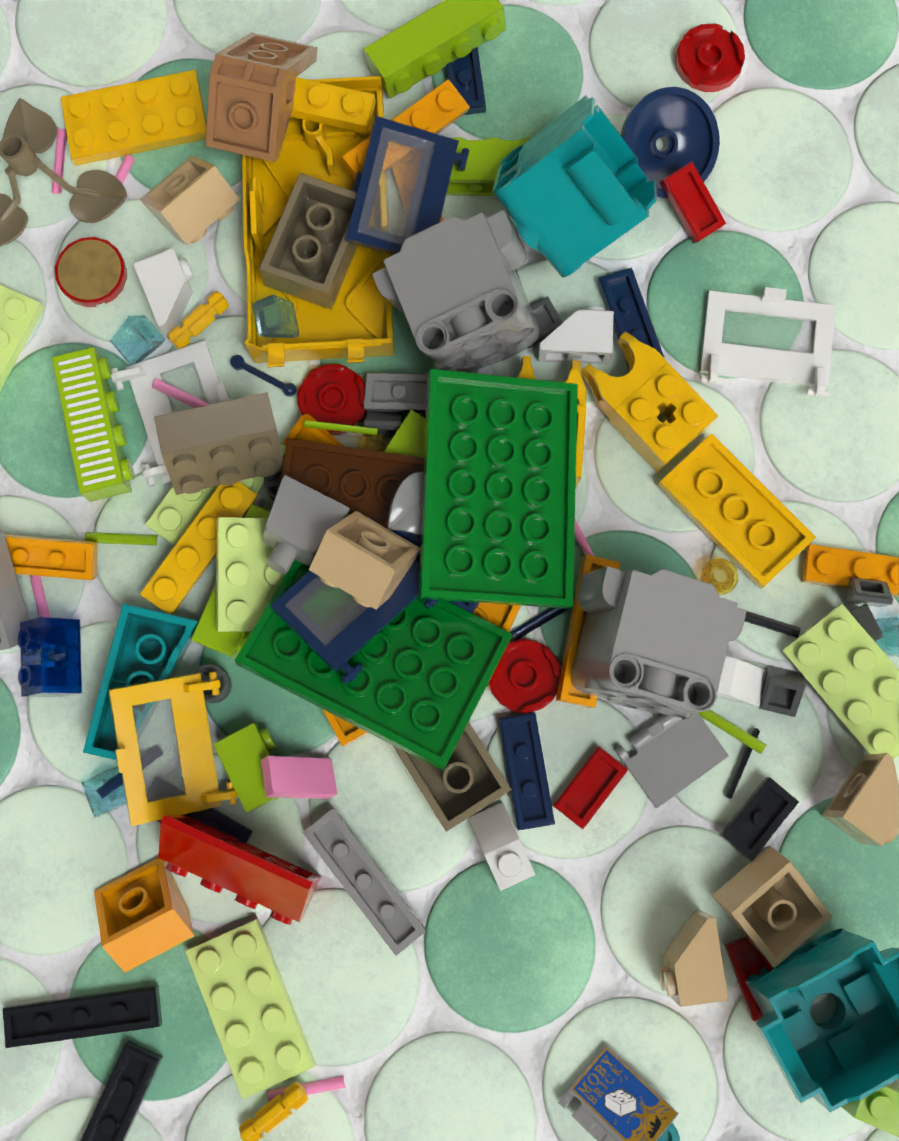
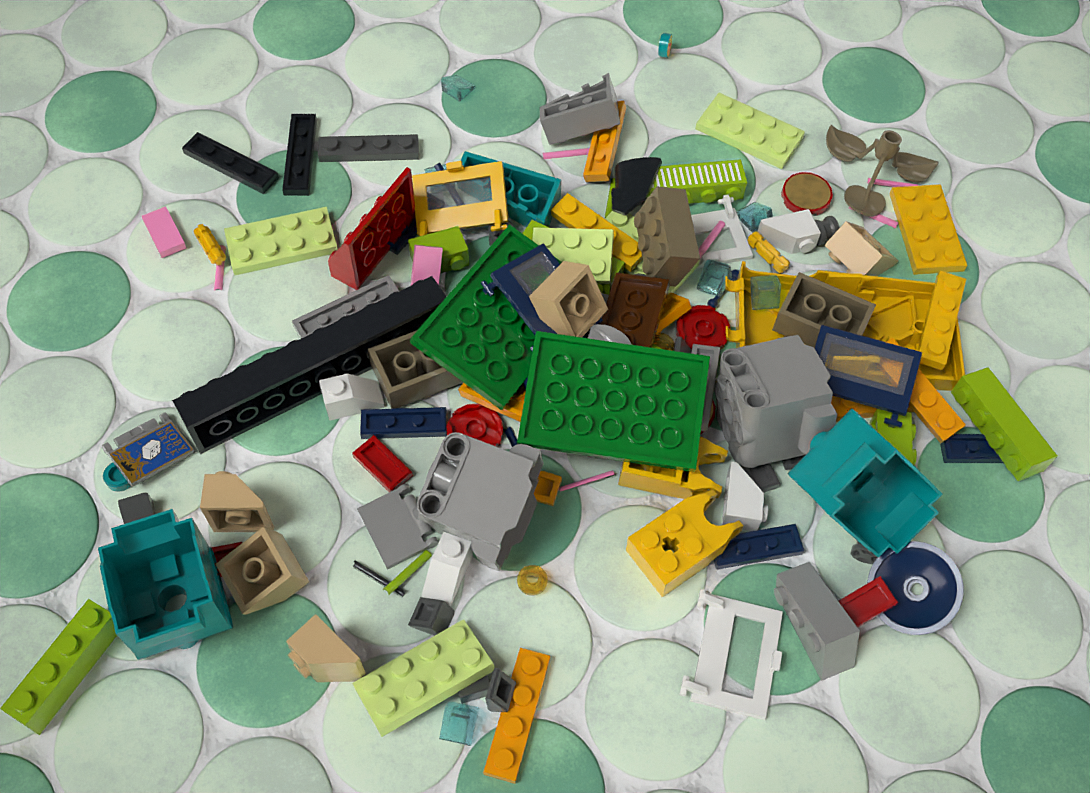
camera: 90 degrees right, 20 degrees down
clear blue brick [18,617,82,697] -> none
light orange slope [94,858,194,973] -> none
medium nougat bracket [206,32,318,162] -> none
light grey torso [263,475,350,574] -> none
lime piece [304,420,378,435] -> none
yellow plate [658,433,816,589] -> none
red tile [675,23,745,92] -> none
black plate [719,777,799,861] -> none
black piece [744,611,801,638] -> none
none -> dark grey slope [118,492,156,524]
none -> black brick [172,276,446,454]
none -> dark grey plate [318,134,419,162]
none -> black panel [611,157,662,215]
none -> clear light blue slope [697,259,732,297]
none -> light grey wedge [774,562,860,681]
none -> dark grey wheel [815,216,840,246]

